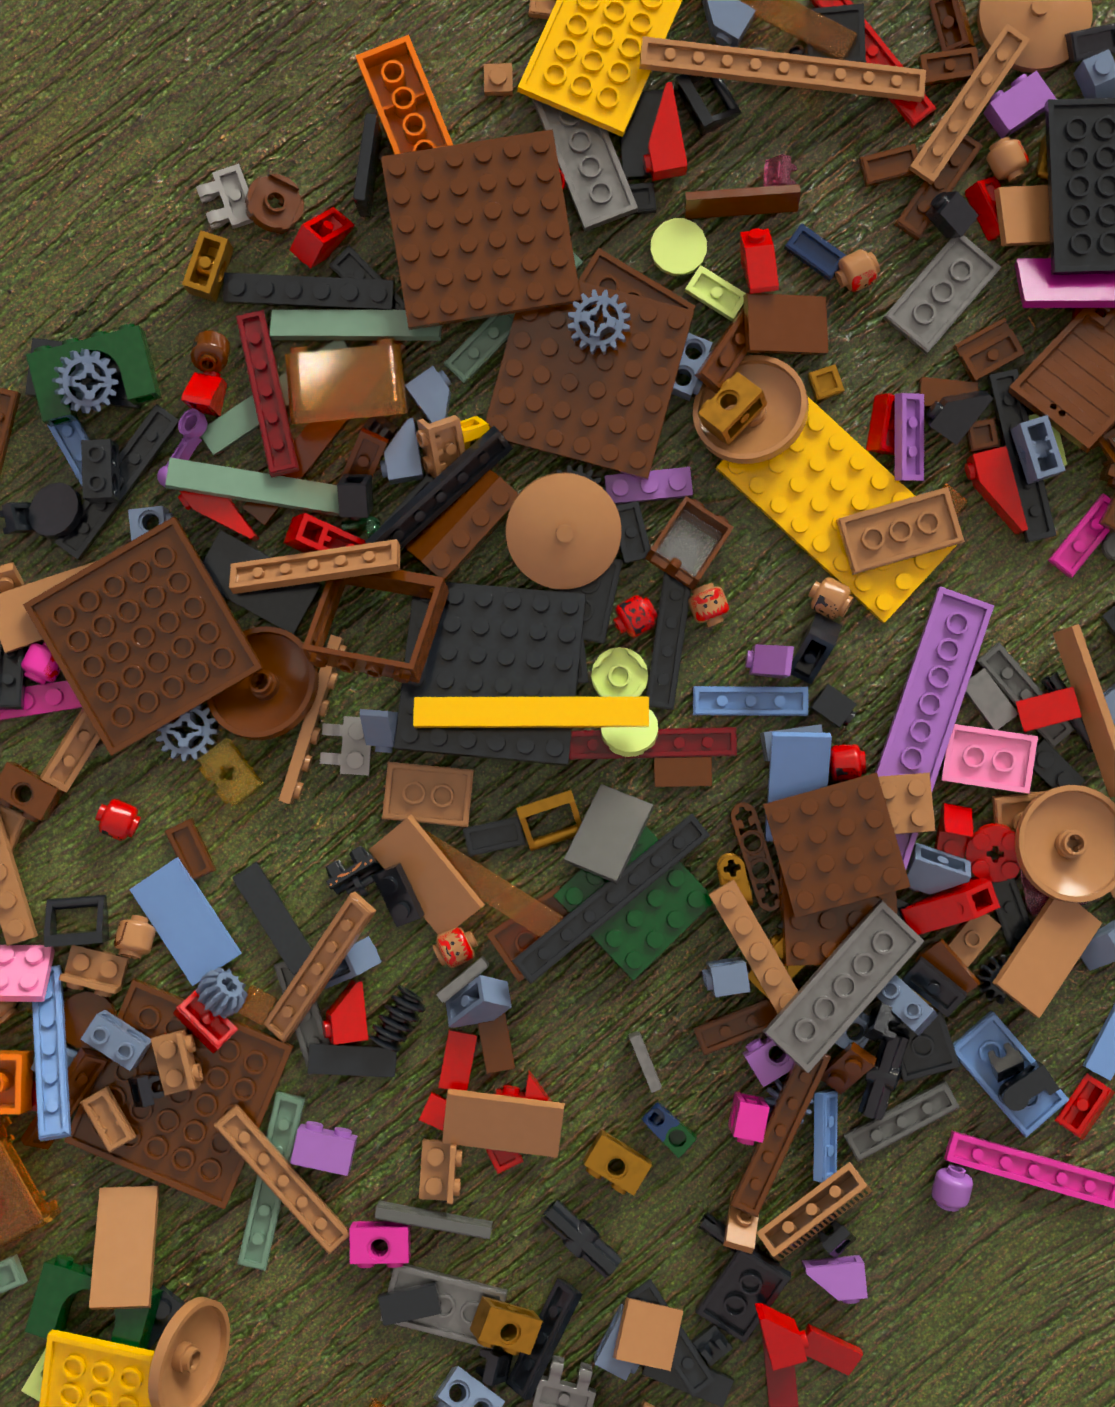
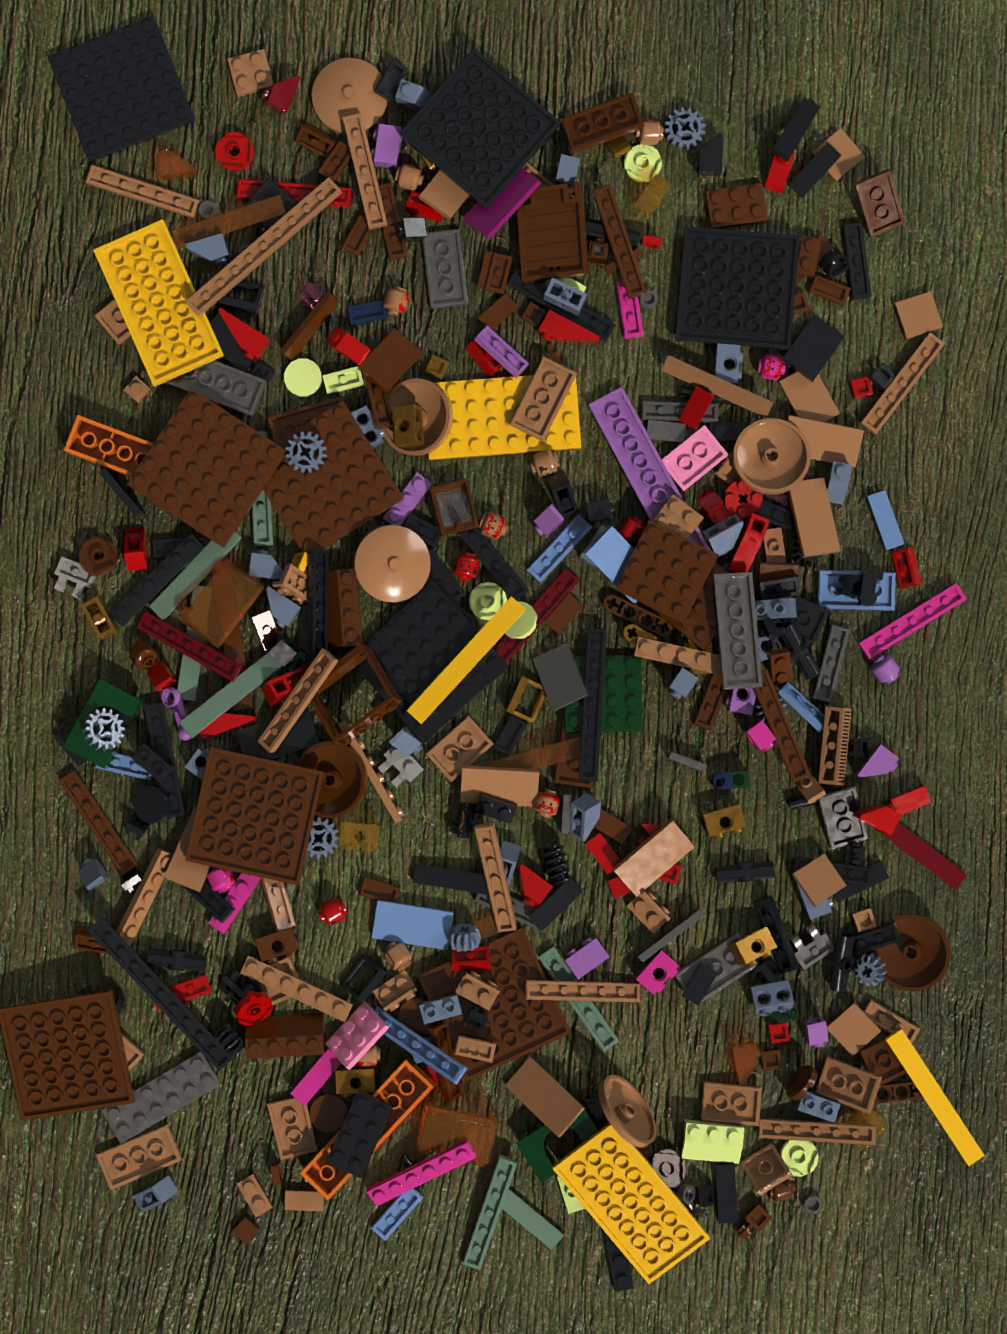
camera: 45 degrees left, 0 degrees up
black slope [925,390,993,445] -> none

